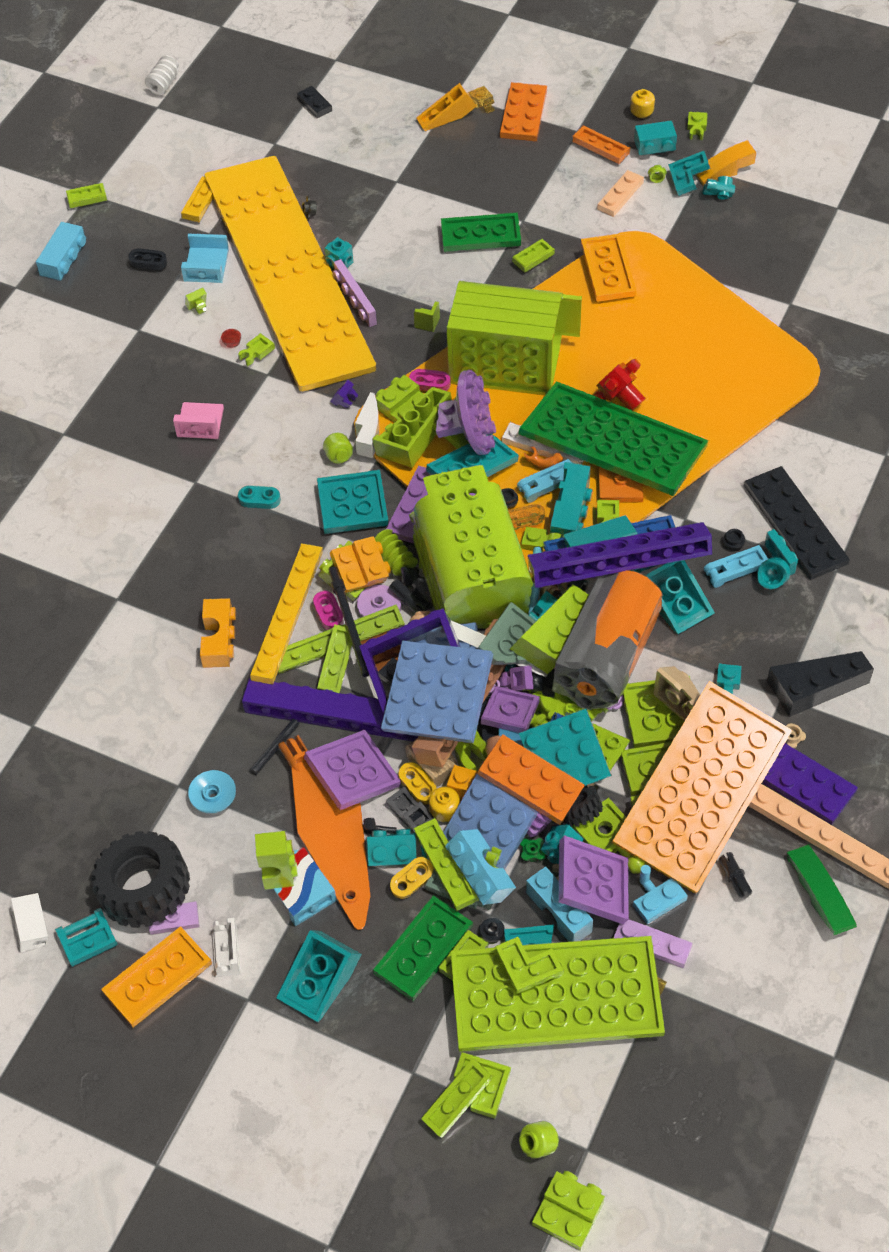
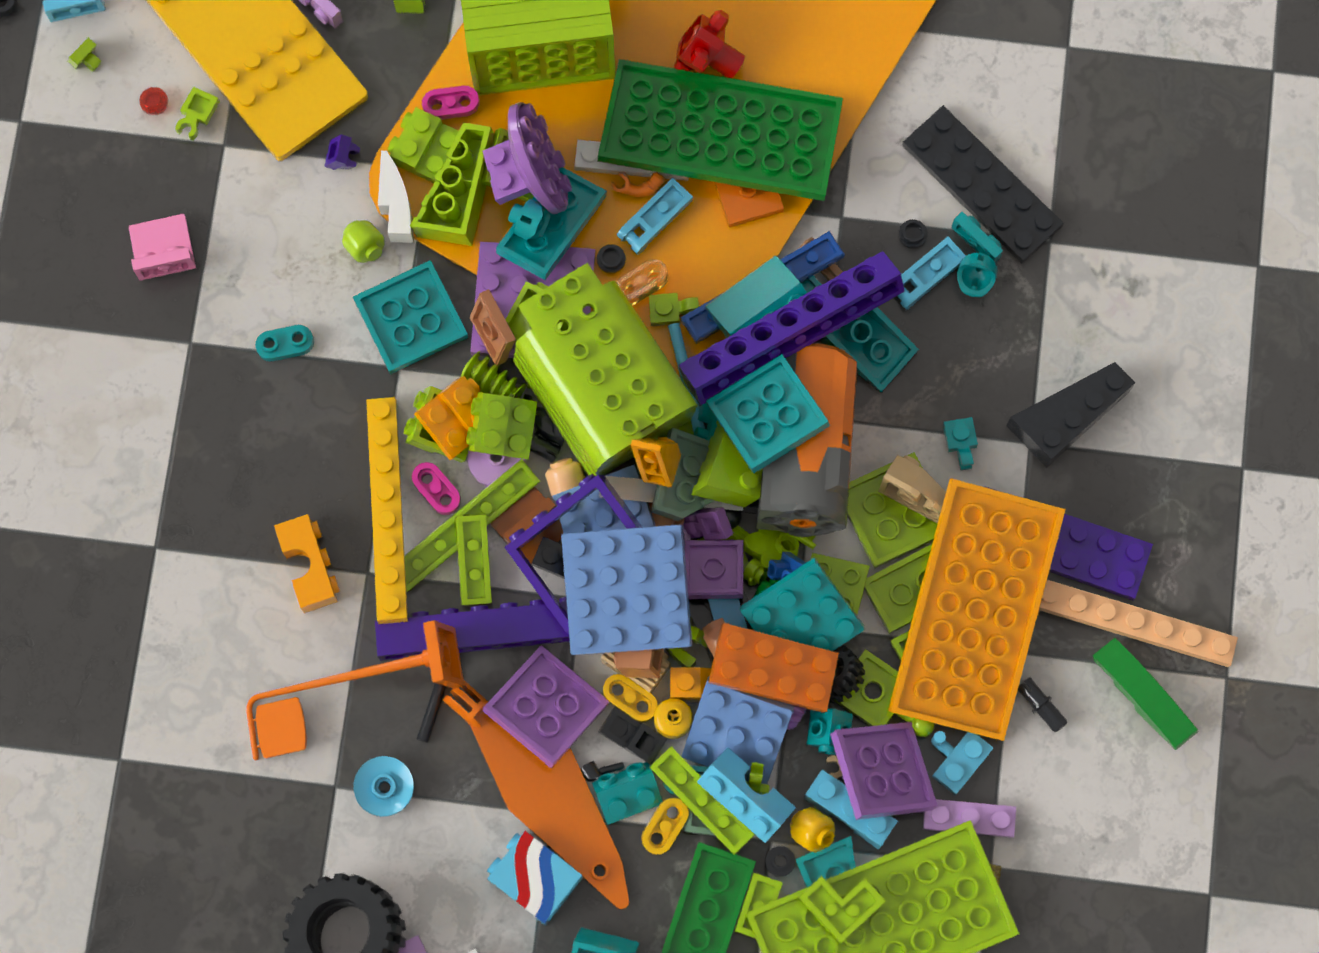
camera: 20 degrees left, 20 degrees up
lime arch [255,831,298,890] -> none
black bar [329,567,370,677] -> none
green plate [520,838,545,862] -> none
teal wedge [550,462,593,538] -> none
lime plate [597,500,619,523] -> none
tan plate [785,723,806,749] -> none
none -> orange piece [246,620,464,760]
none -> lime plate [466,392,537,460]
none -> nougat tile [470,289,516,366]
none -> teal piece [508,199,551,240]
none -> light orange slope [630,437,681,488]
none -> teal plate [706,354,830,474]
none -> yellow head [790,807,835,853]

